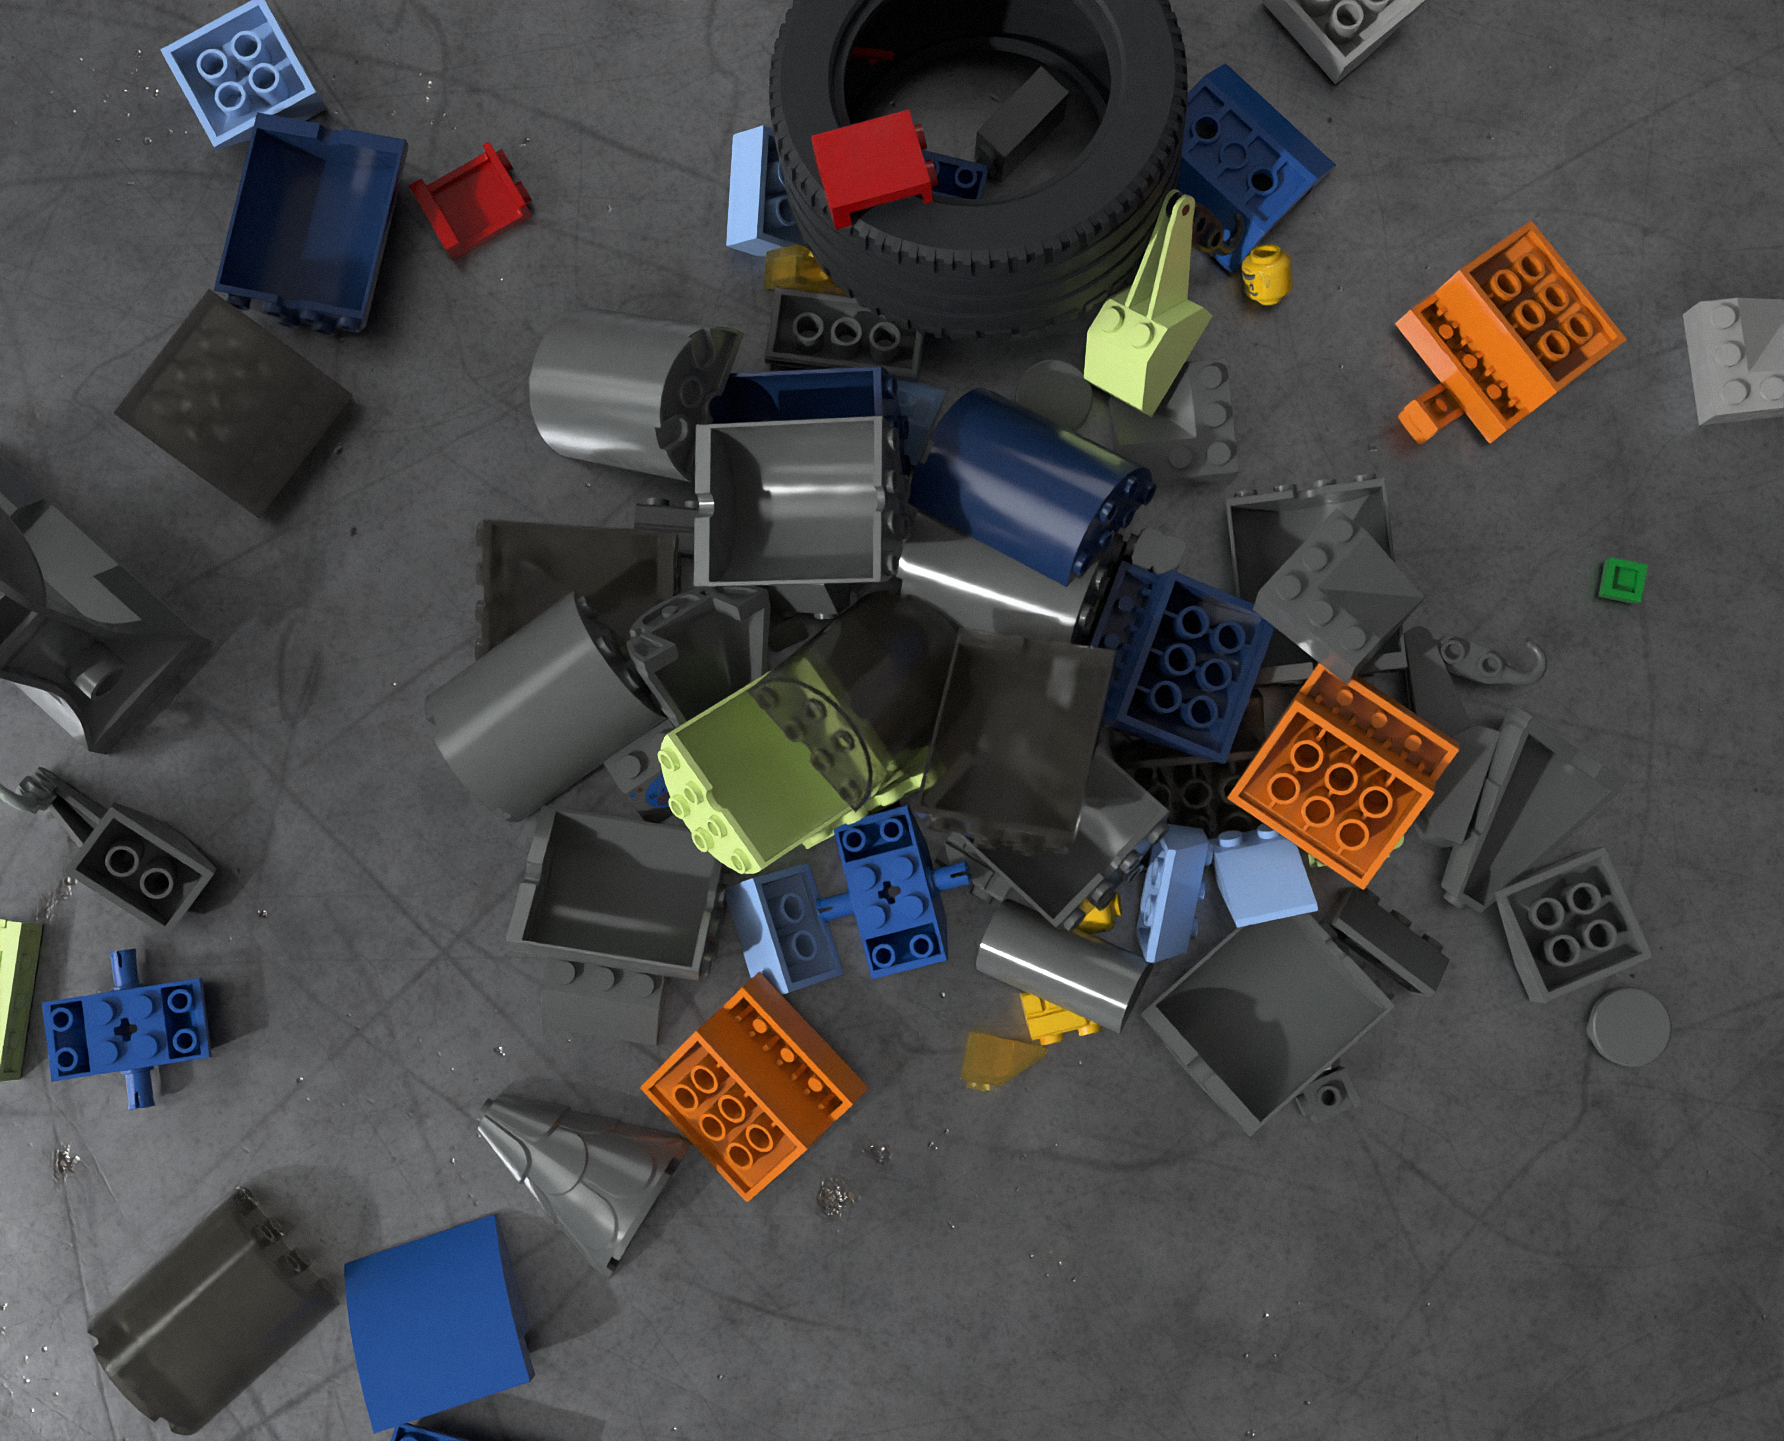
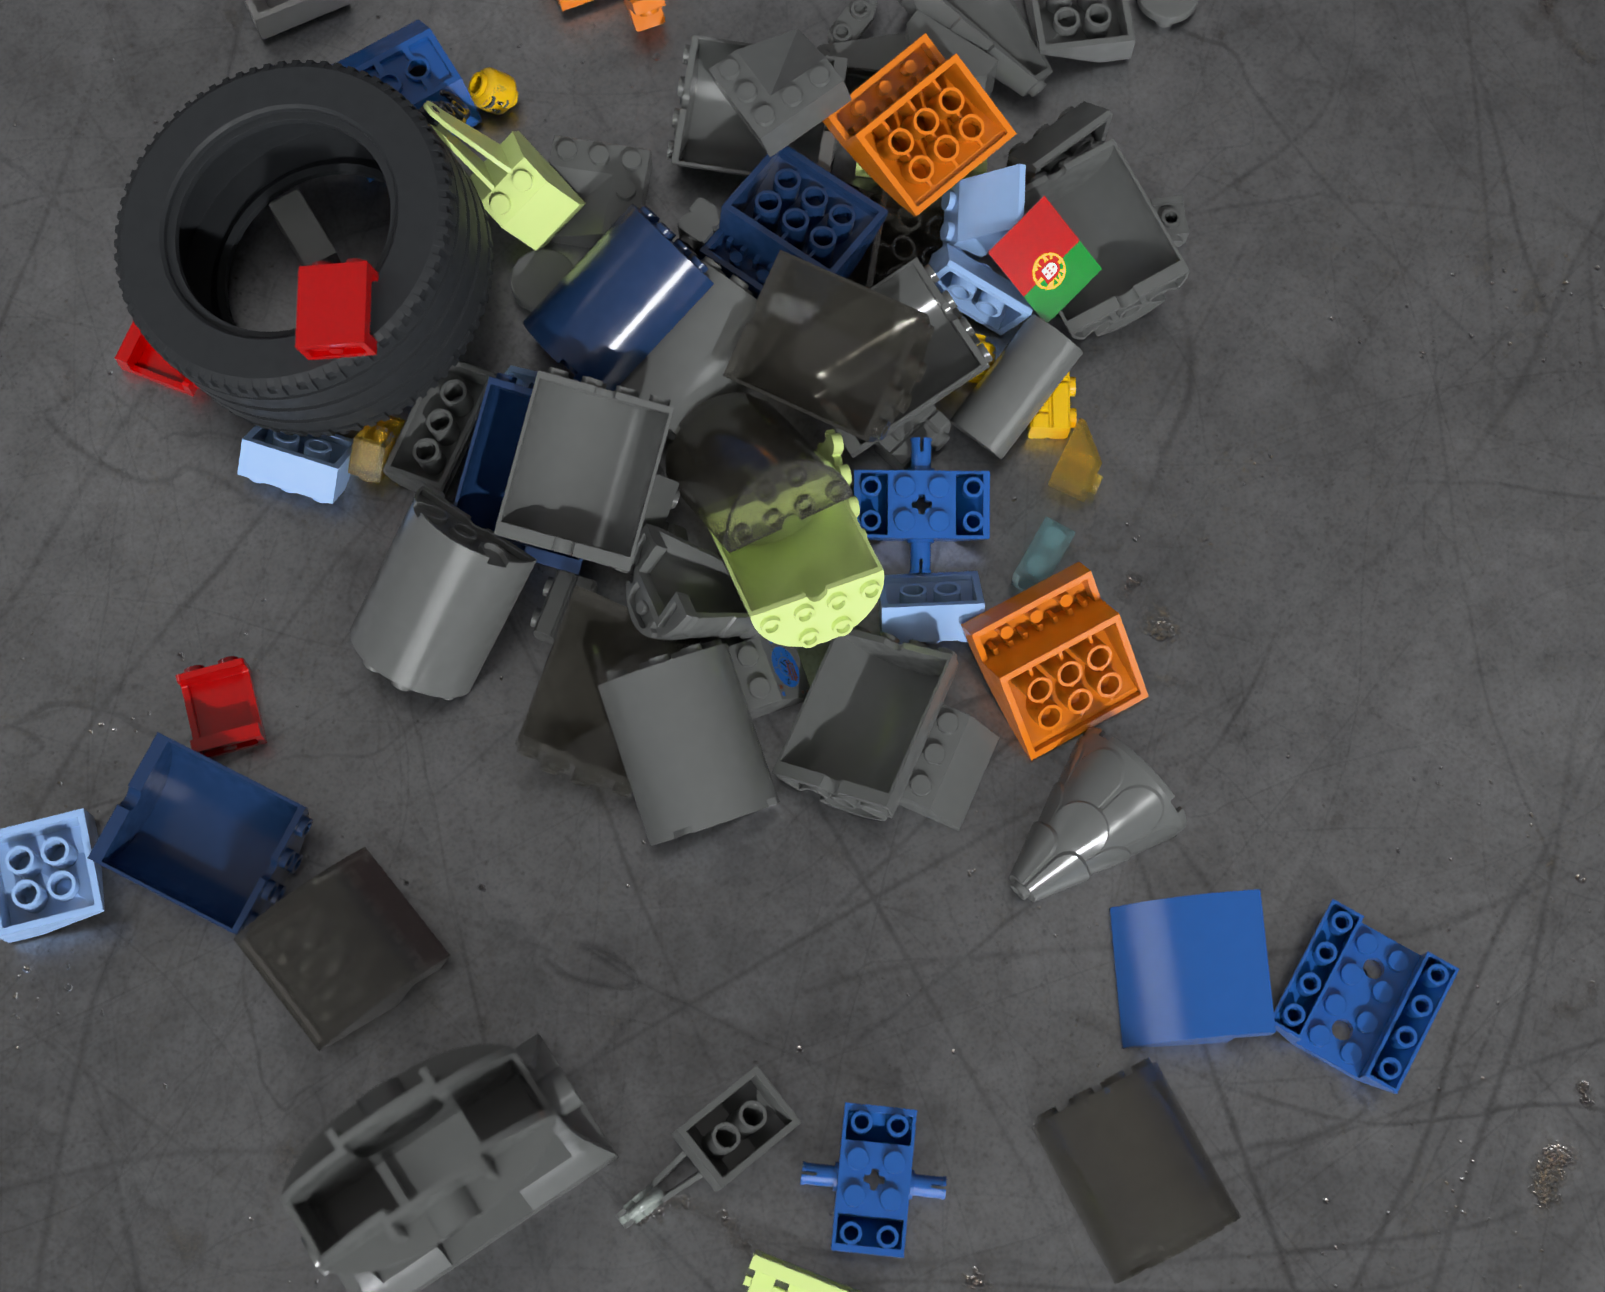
camera: 80 degrees left, 10 degrees down
none -> sticker [988,196,1102,323]
none -> clear light blue brick [1010,516,1076,591]

